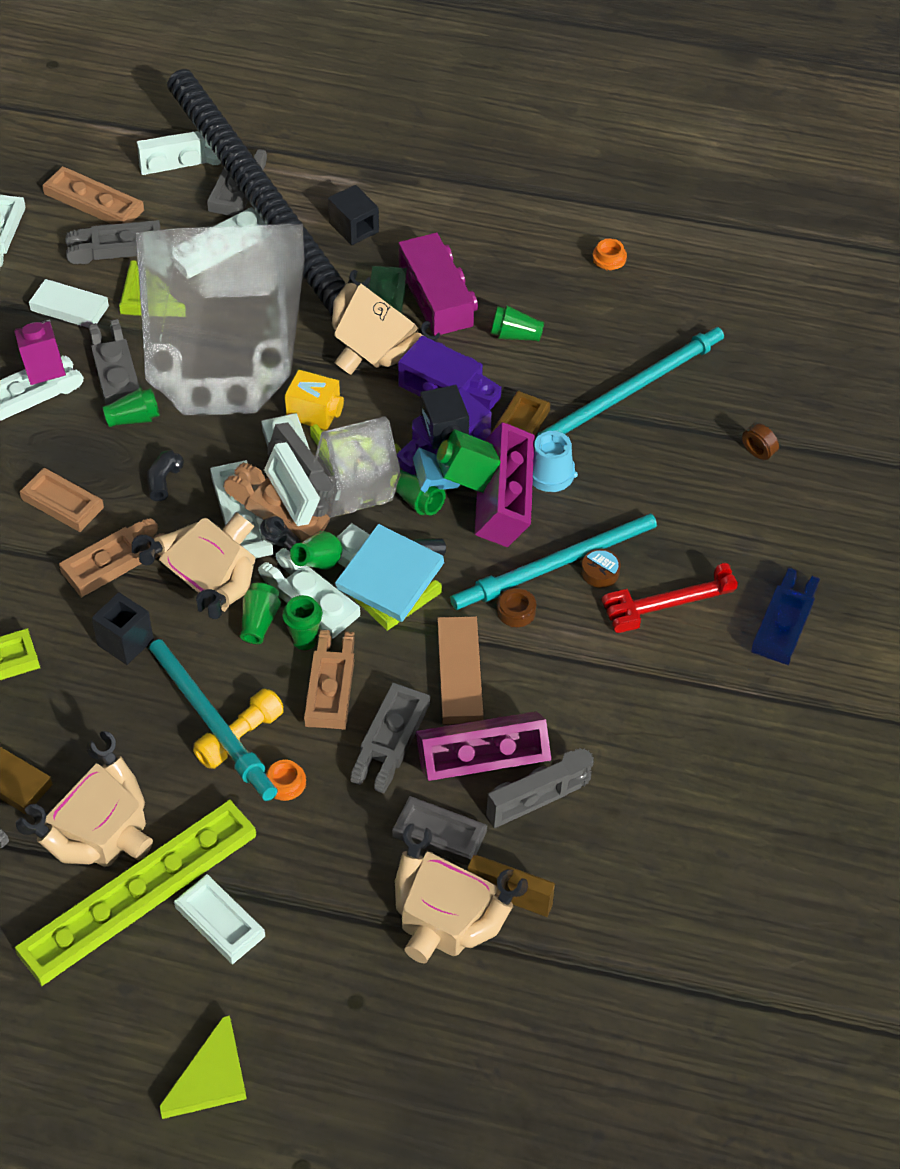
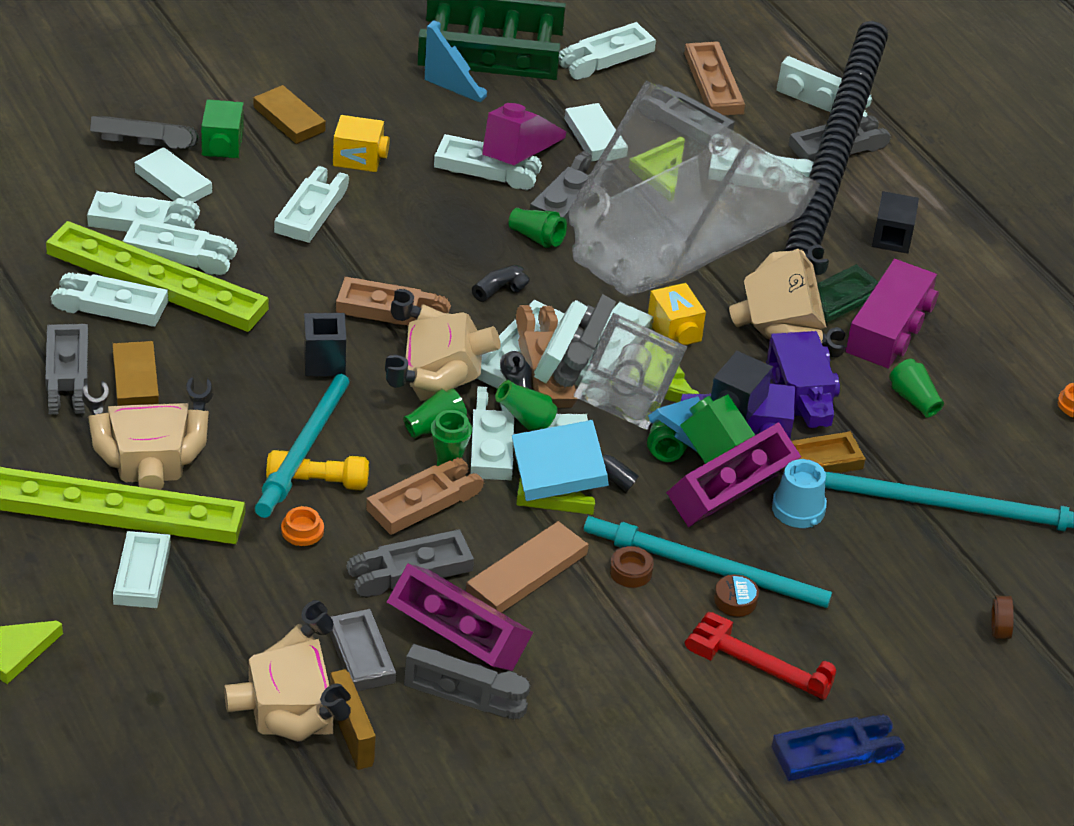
camera: 45 degrees right, 10 degrees down
medium nougat tile [20,468,104,532] -> none

